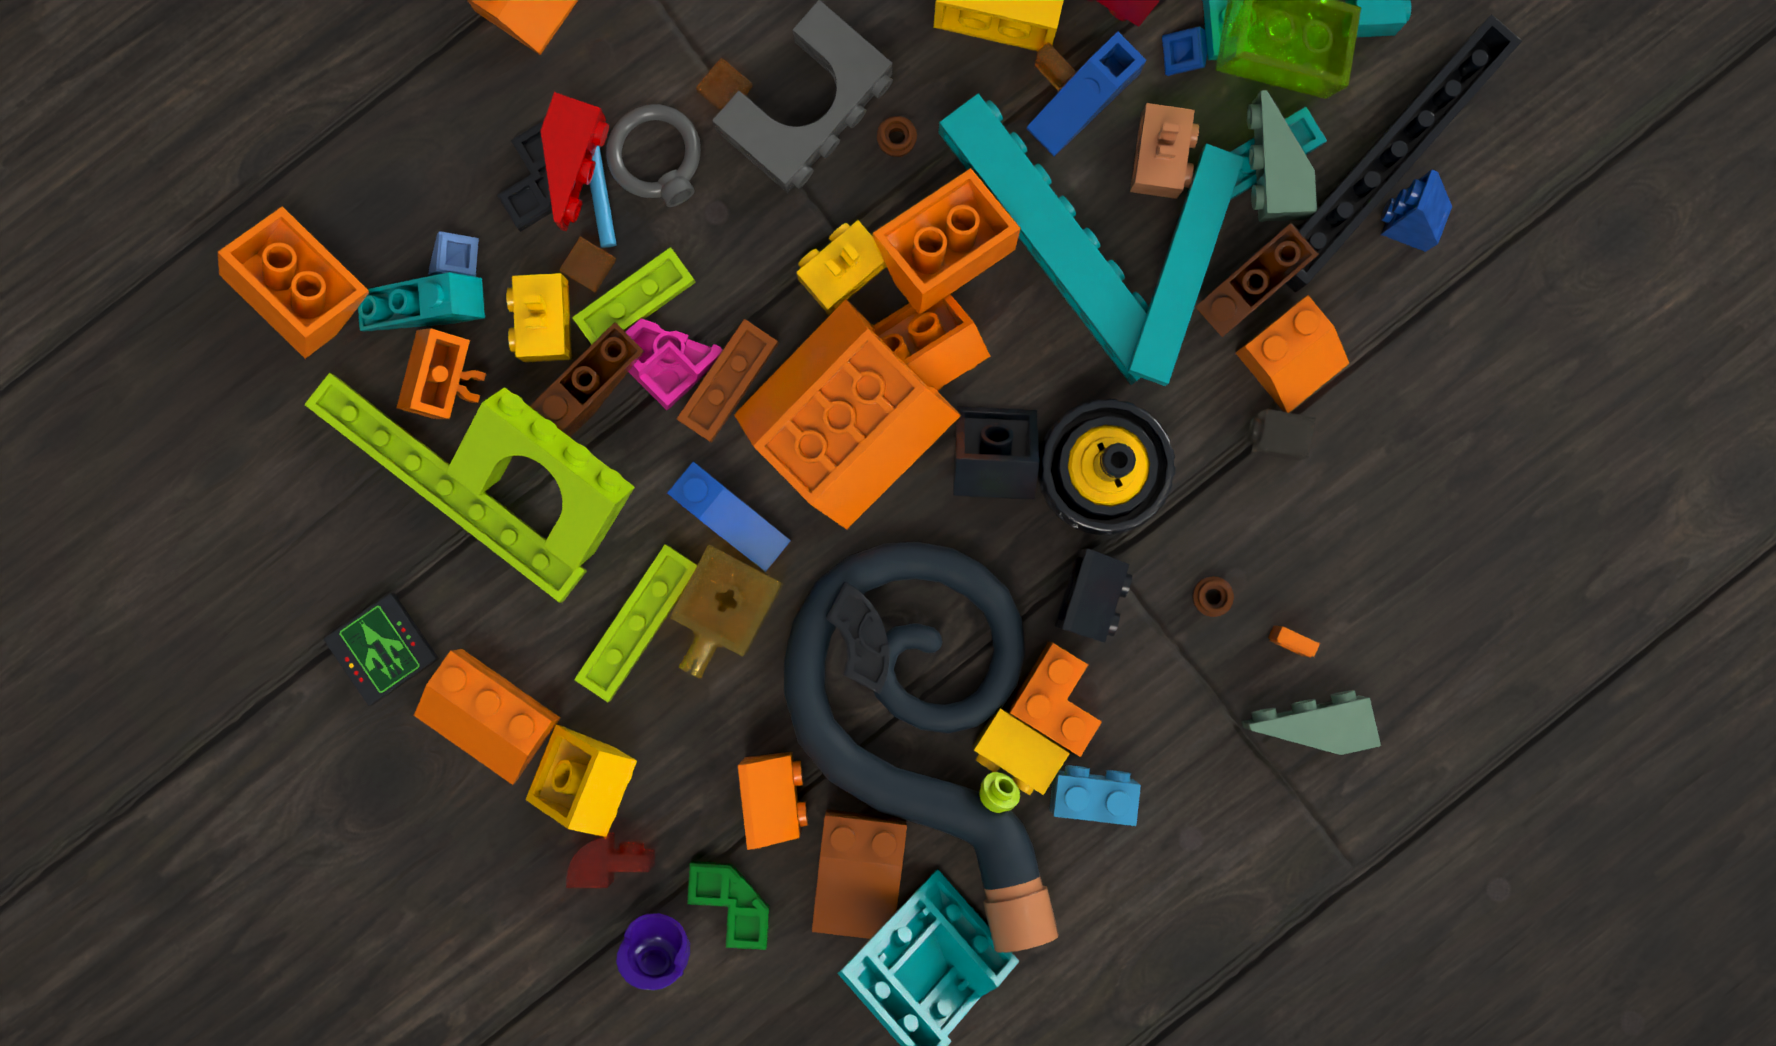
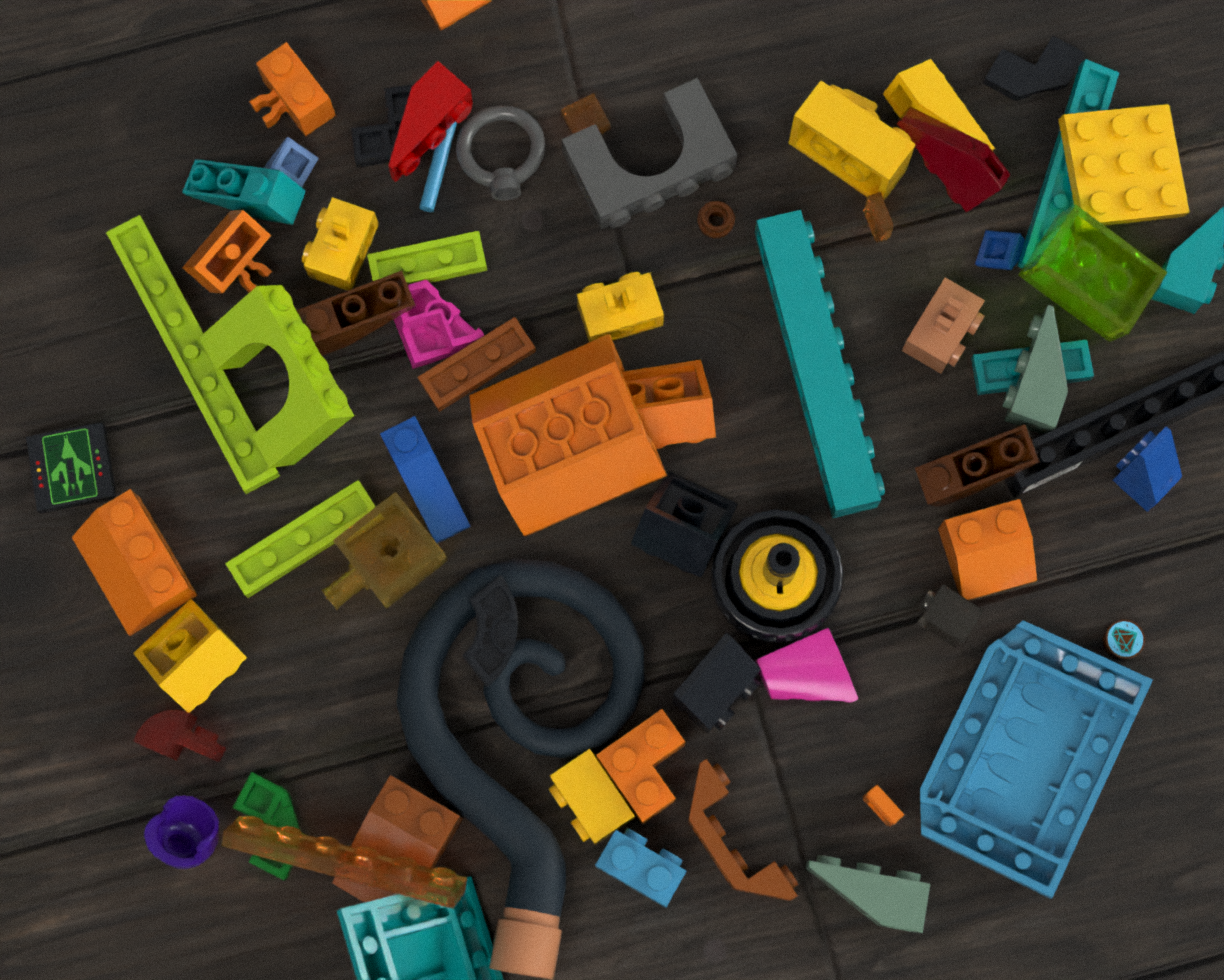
camera: 25 degrees right, 10 degrees down
orange slope [218,206,369,359] -> none
clear orange tile [559,236,616,293] -> none
orange slope [738,752,808,850] -> none
orange slope [872,168,1021,315] -> none
lime plate [979,772,1020,813] -> none
blue slope [1026,32,1147,157] -> none
teal tile [1127,143,1244,386] -> none
reddish brown plate [1192,576,1234,617] -> none
none -> clear orange plate [222,816,467,909]
none -> orange brick [250,42,336,137]
none -> dark orange slope [688,759,798,901]
none -> dark pink slope [755,628,858,703]
none -> dark azure slope [920,620,1153,899]
none -> tile [1103,620,1145,660]

